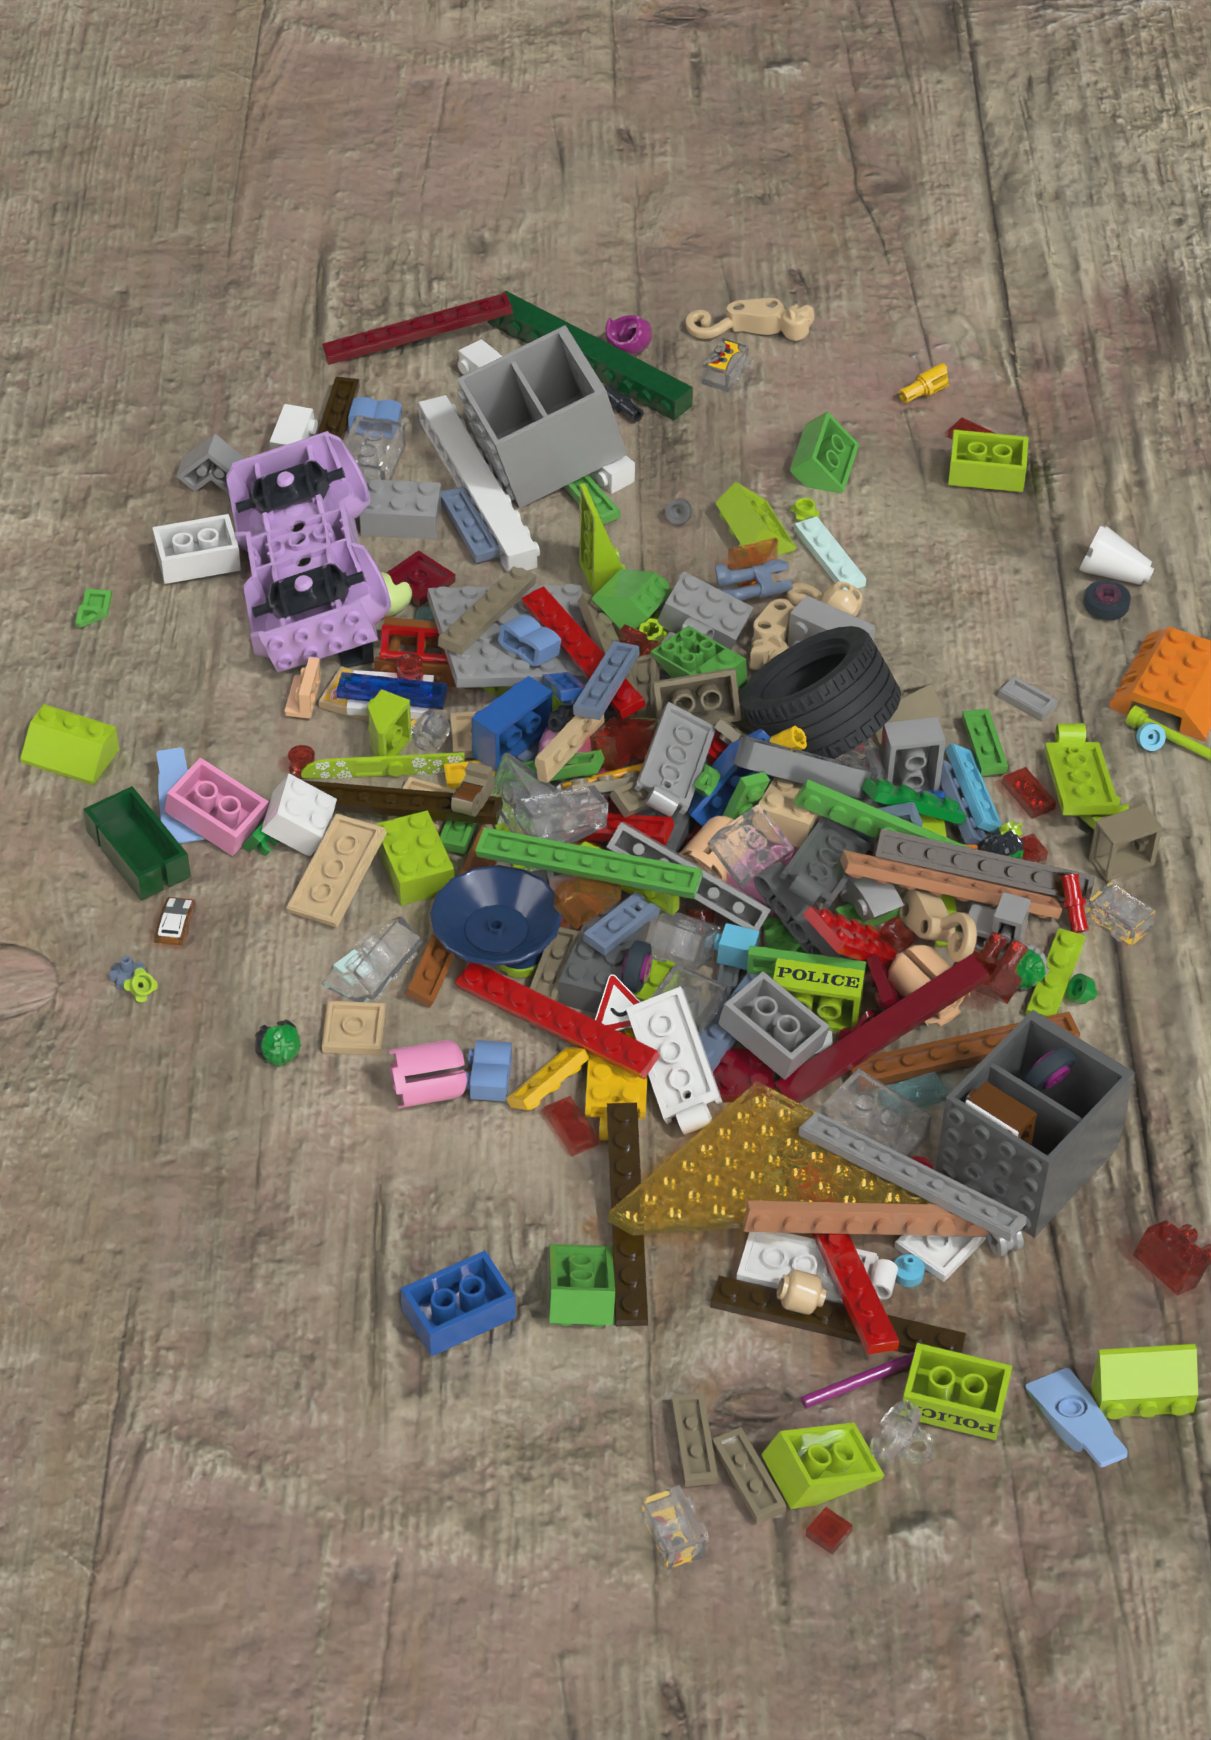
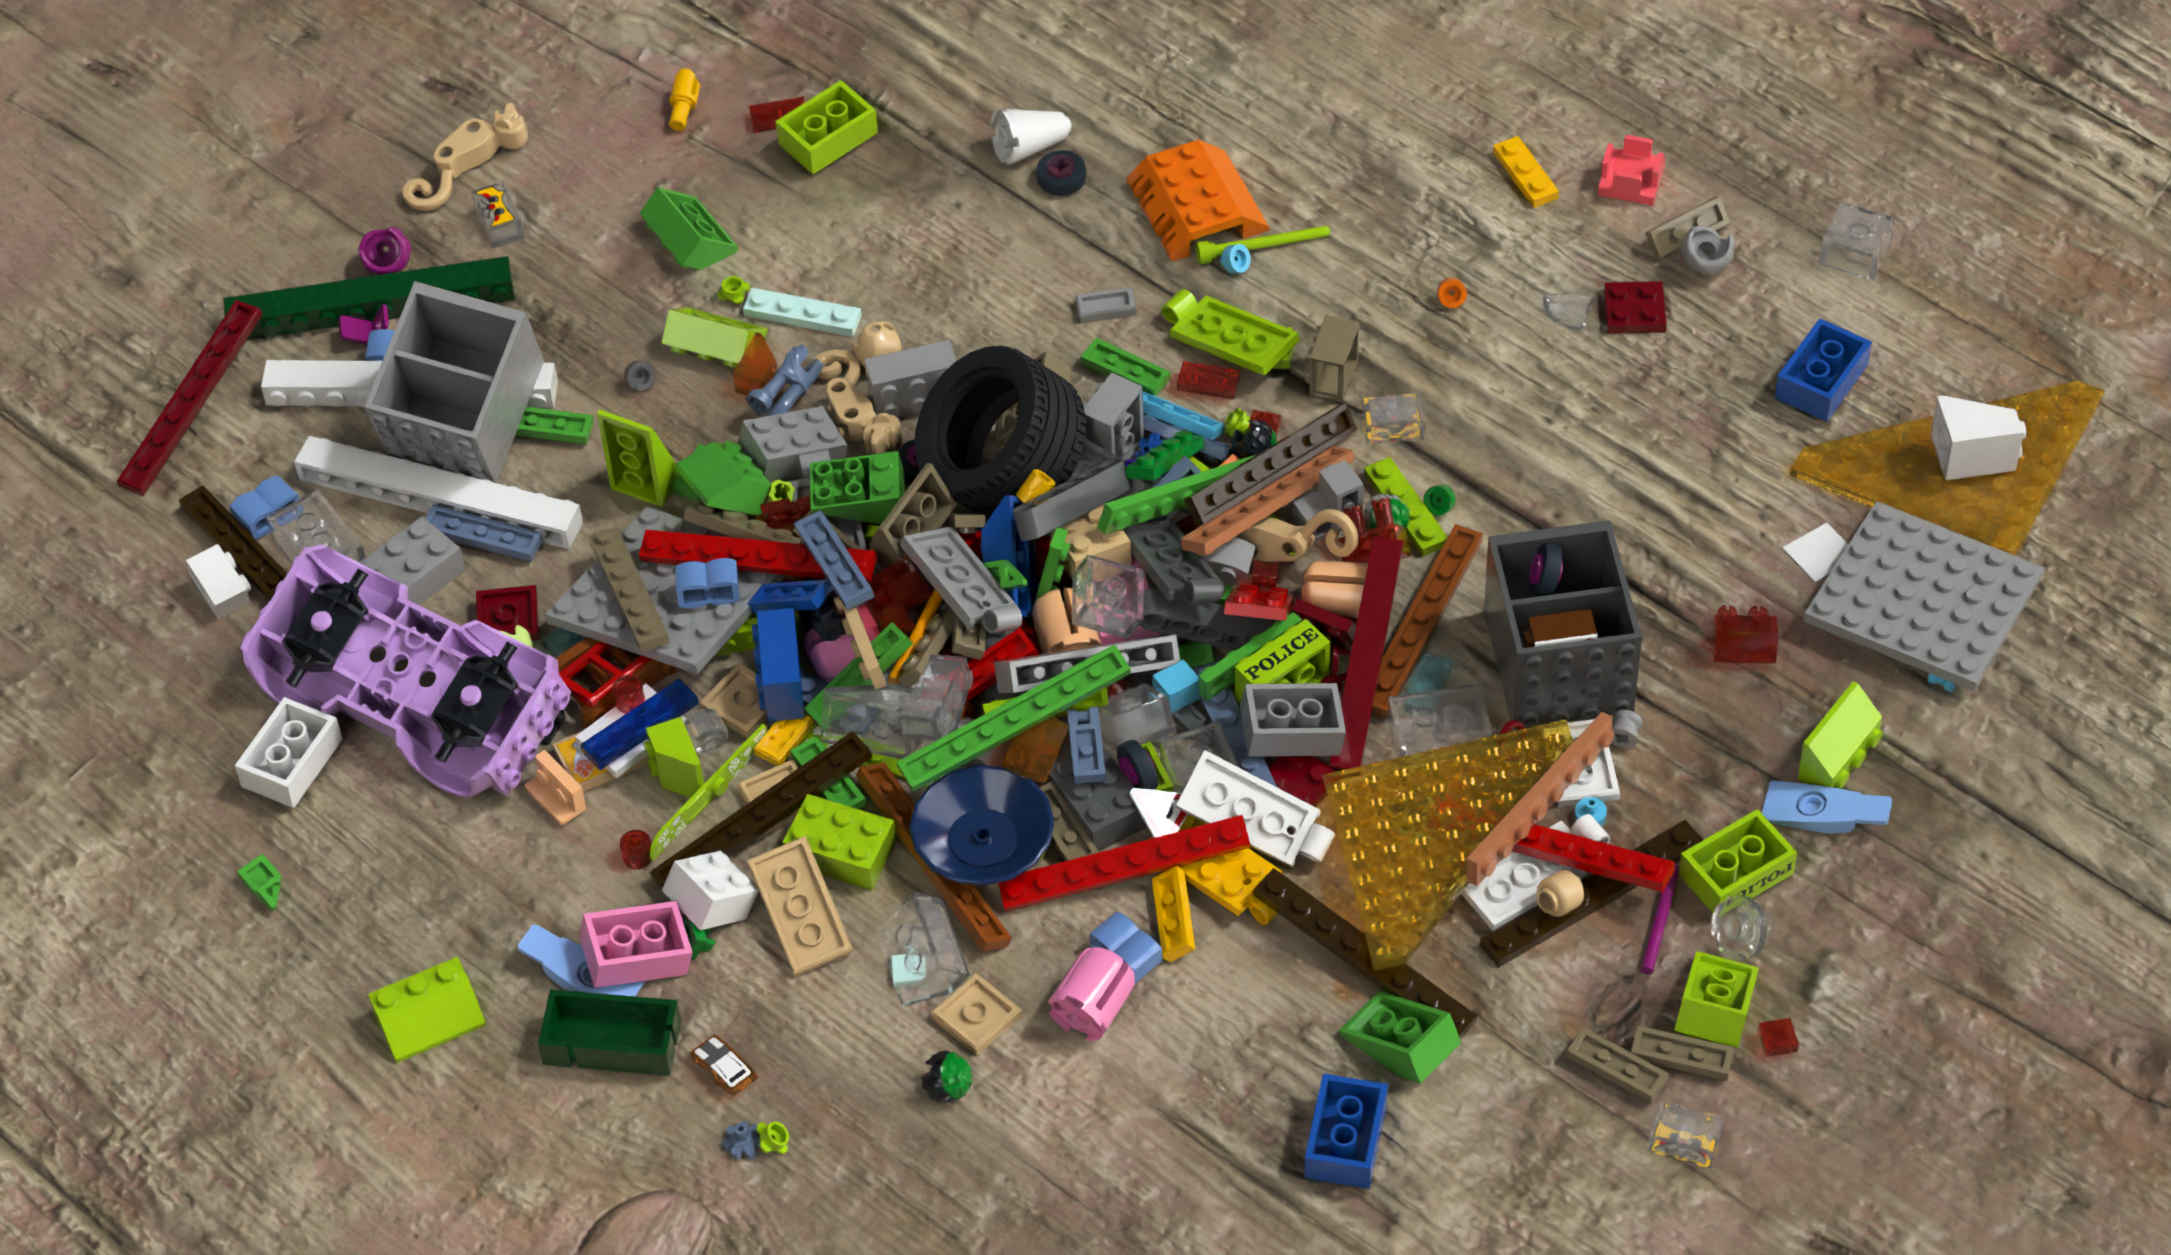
camera: 45 degrees left, 5 degrees up
light grey brick [176,433,245,494] -> none
dark tan leg [451,762,495,817] -> none
clear red plate [544,1096,599,1157] -> none
light grey tile [799,1112,1027,1242] -> none
red pin [1060,874,1089,933] -> none

